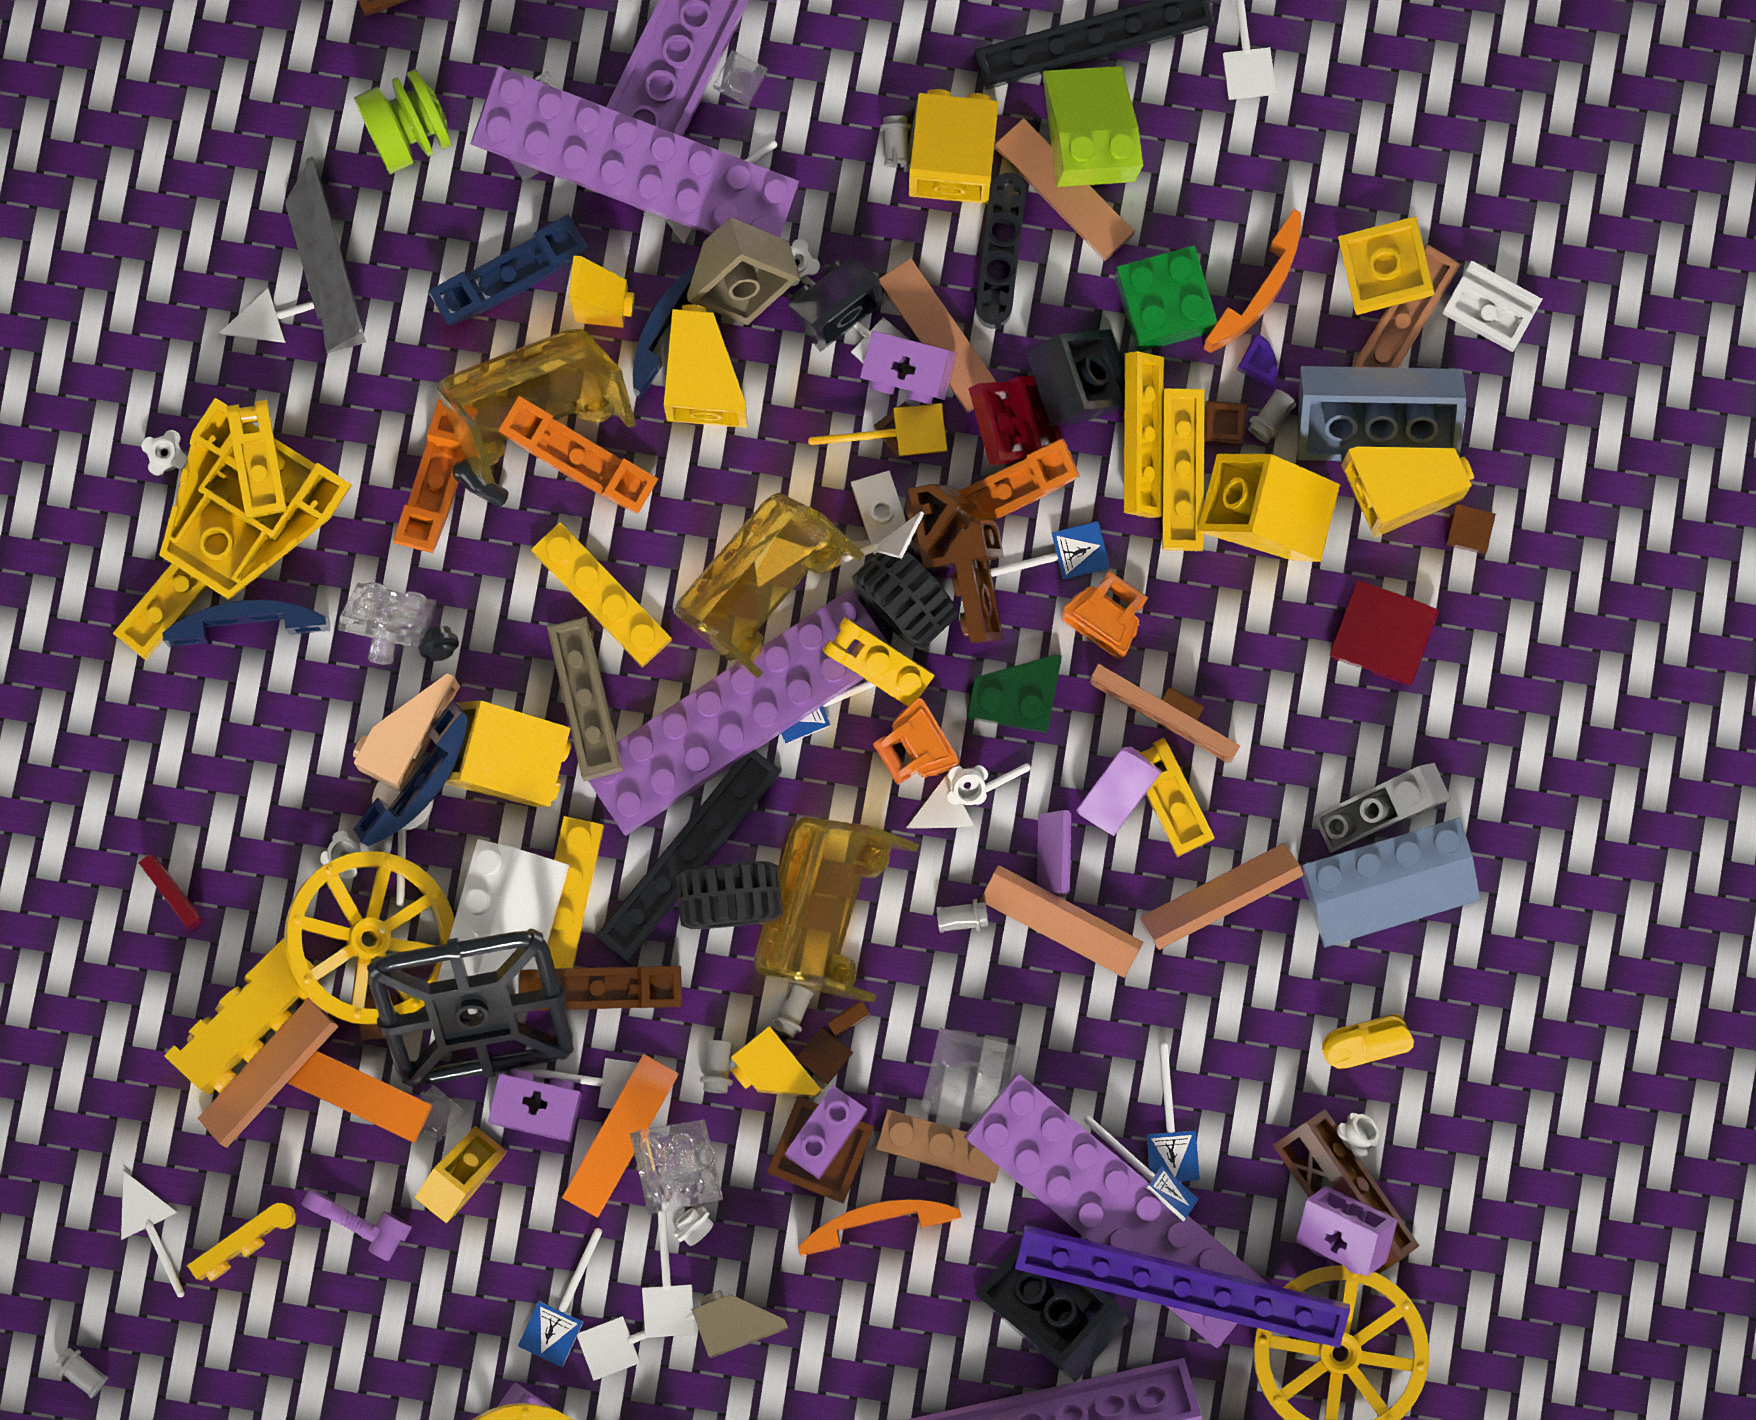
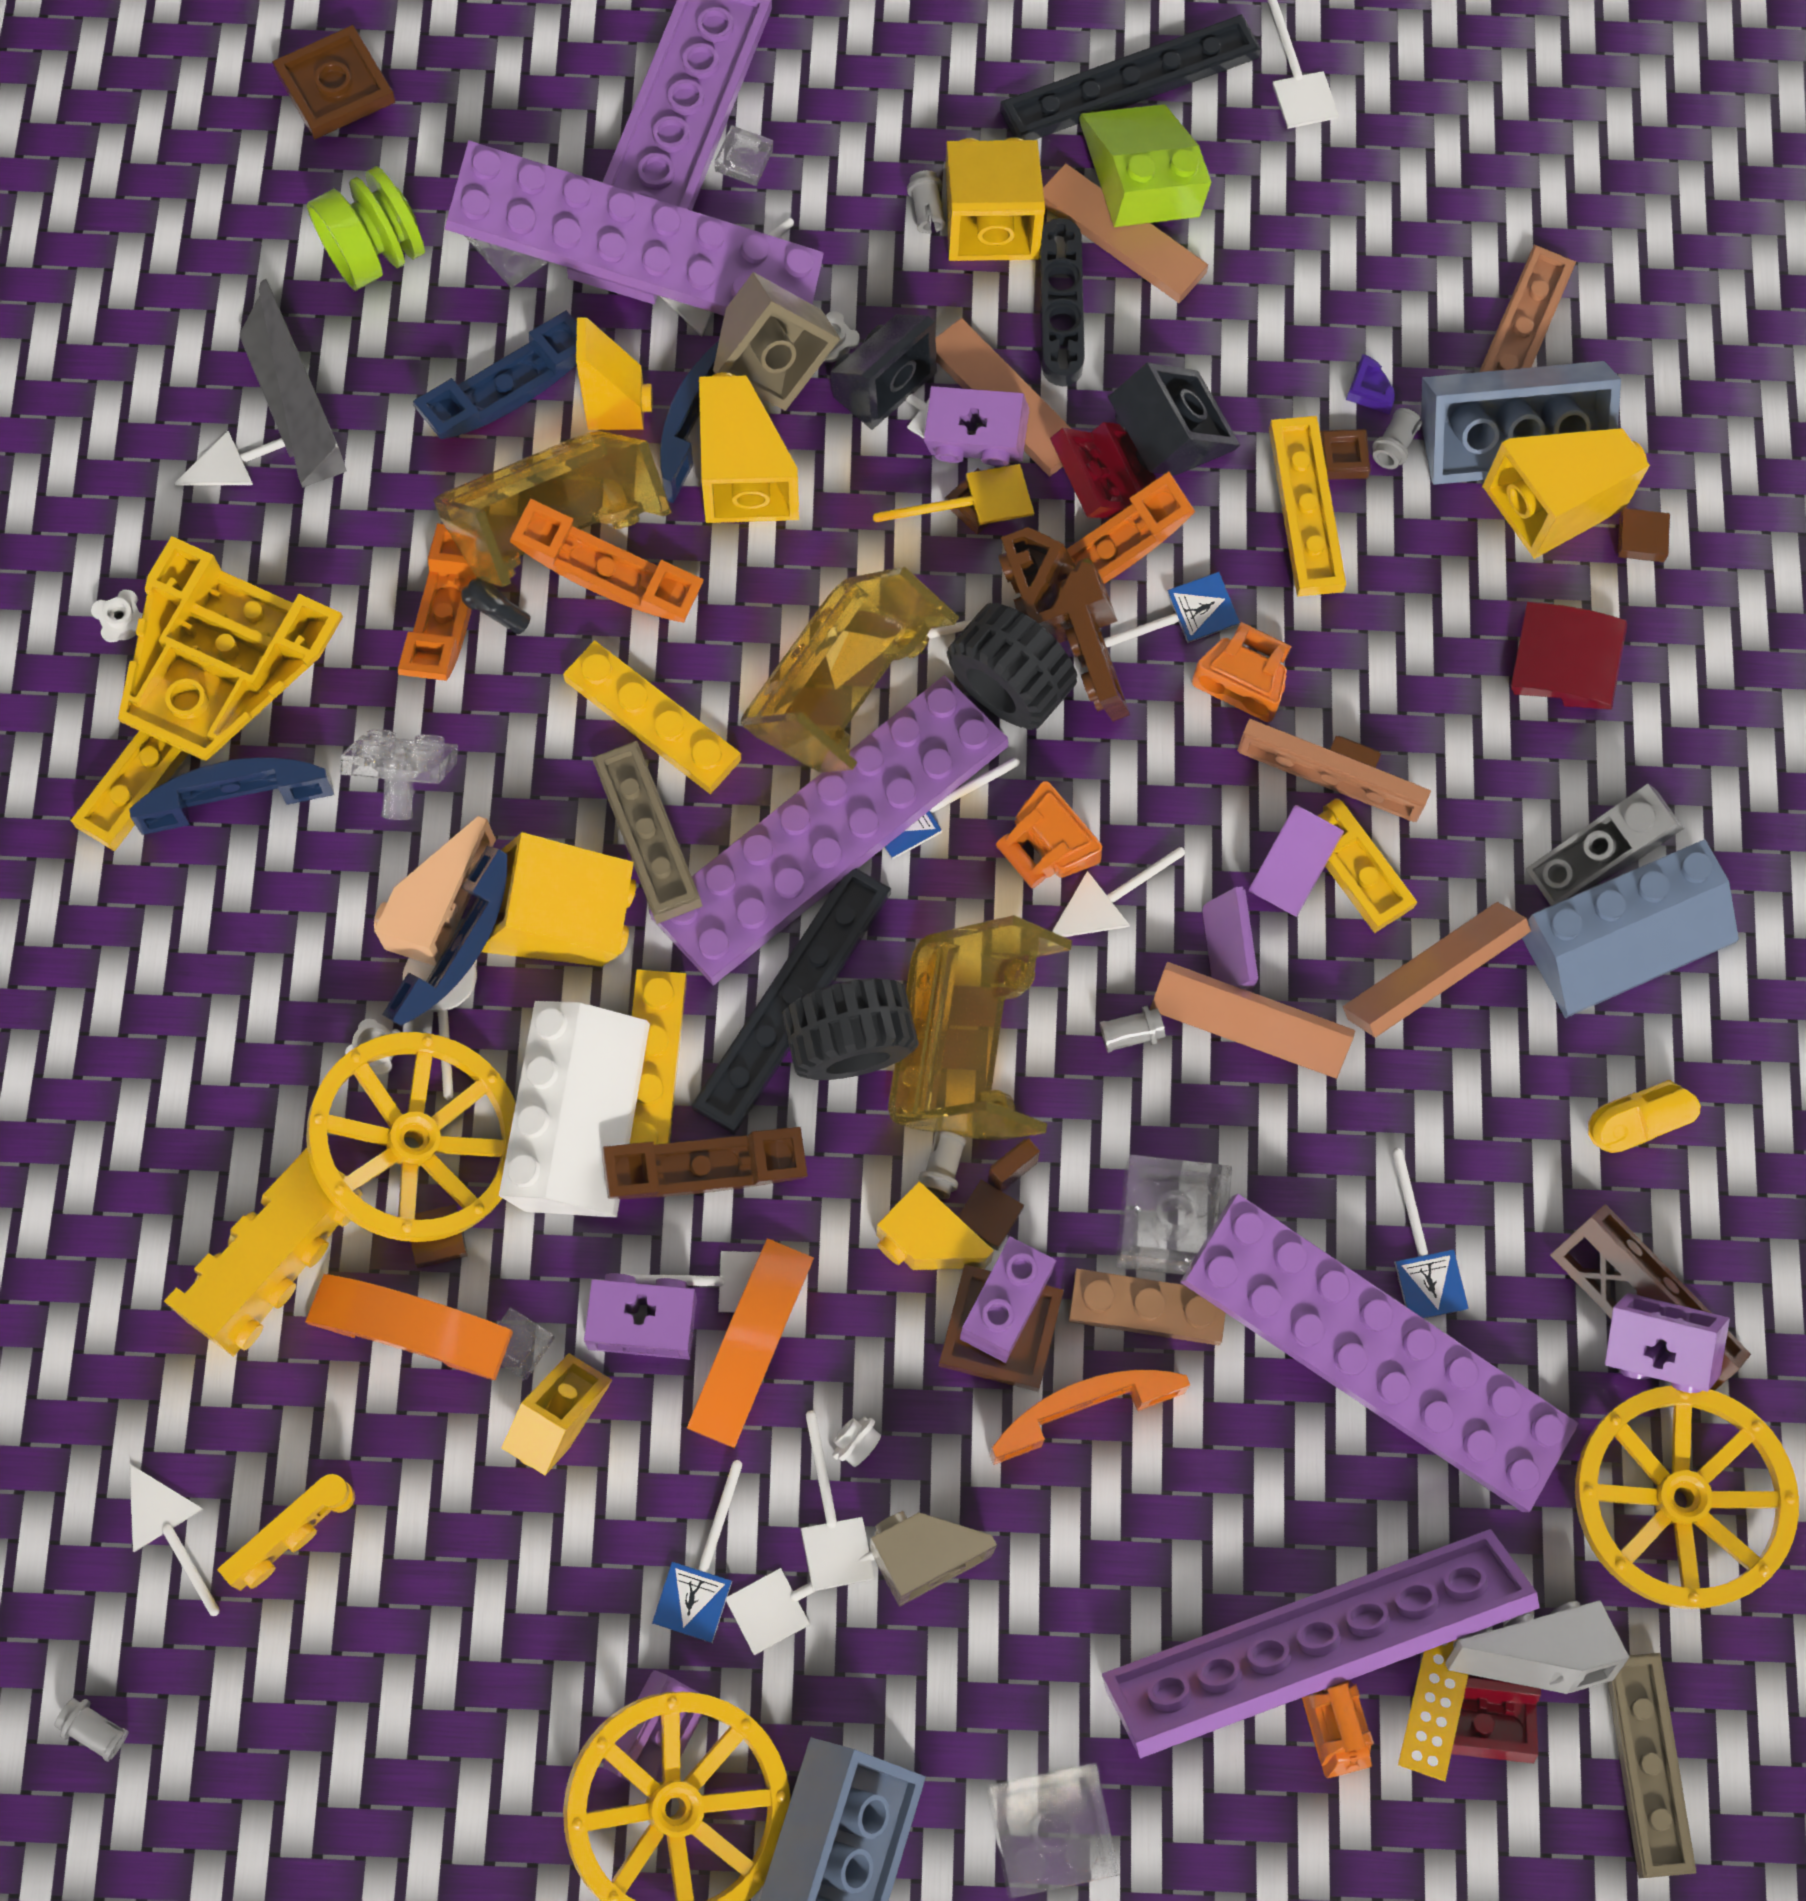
camera: 10 degrees left, 10 degrees down
dark red tile [138,854,204,932] -> none
nougat tile [197,997,338,1148] -> none
yellow plate [226,399,287,519] -> none
medium lavender brick [301,1189,413,1261] -> none
black plate [367,928,574,1087] -> none
black plate [418,626,459,661] -> none
clear plate [630,1119,723,1215] -> none
light grey pin [700,1040,733,1093] -> none
white piece [820,511,924,571] -> none
yellow plate [822,616,935,707] -> none
white plate [851,471,913,555] -> none
white plate [946,765,988,805] -> none
dark green wing [967,654,1062,734] -> none
black slope [975,1241,1129,1382] -> none
dark purple plate [1015,1225,1350,1348] -> none
white piece [1084,1116,1198,1221] -> none
green brick [1115,245,1217,352] -> none
yellow plate [1123,351,1164,518] -> none
yellow slope [1198,454,1340,562] -> none
orange slope [1203,209,1301,353] -> none
white plate [1337,1113,1379,1158] -> none
yellow plate [1338,216,1435,315] -> none
white plate [1442,261,1542,352] -> none

